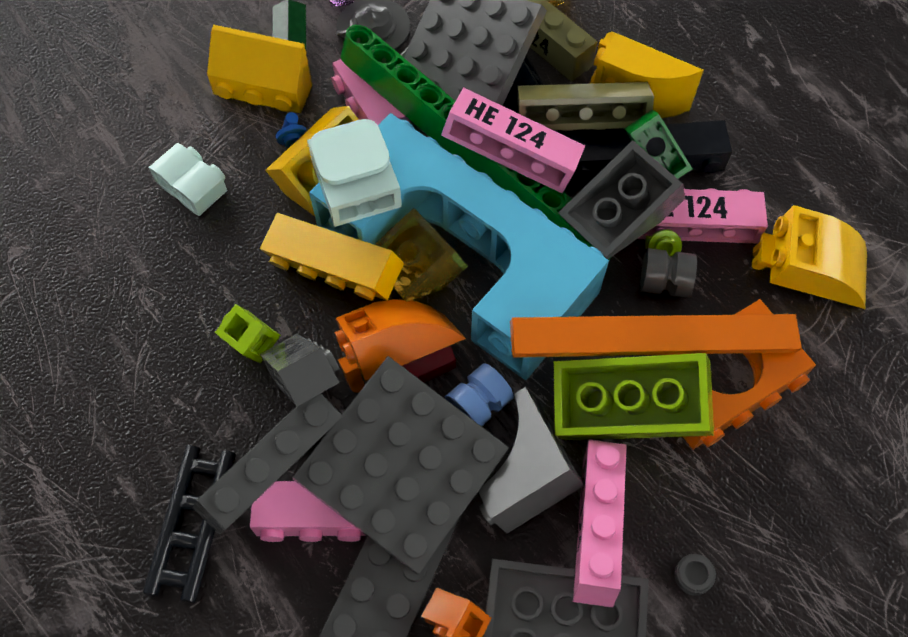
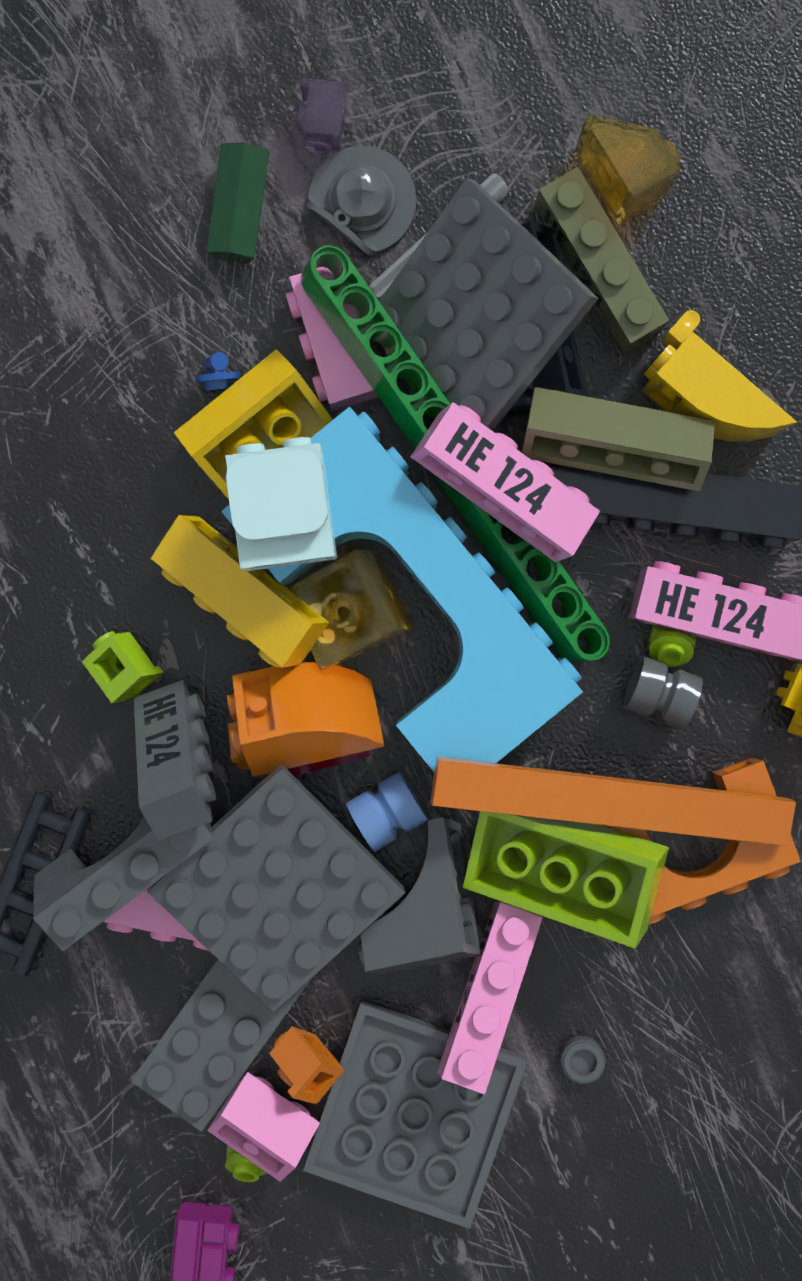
camera: 10 degrees right, 25 degrees up
light aqua brick [148,143,227,216] -> none
yellow slope [207,25,312,114] -> none
dark grey slope [558,140,686,259] -> none
green piece [625,110,692,179] -> none

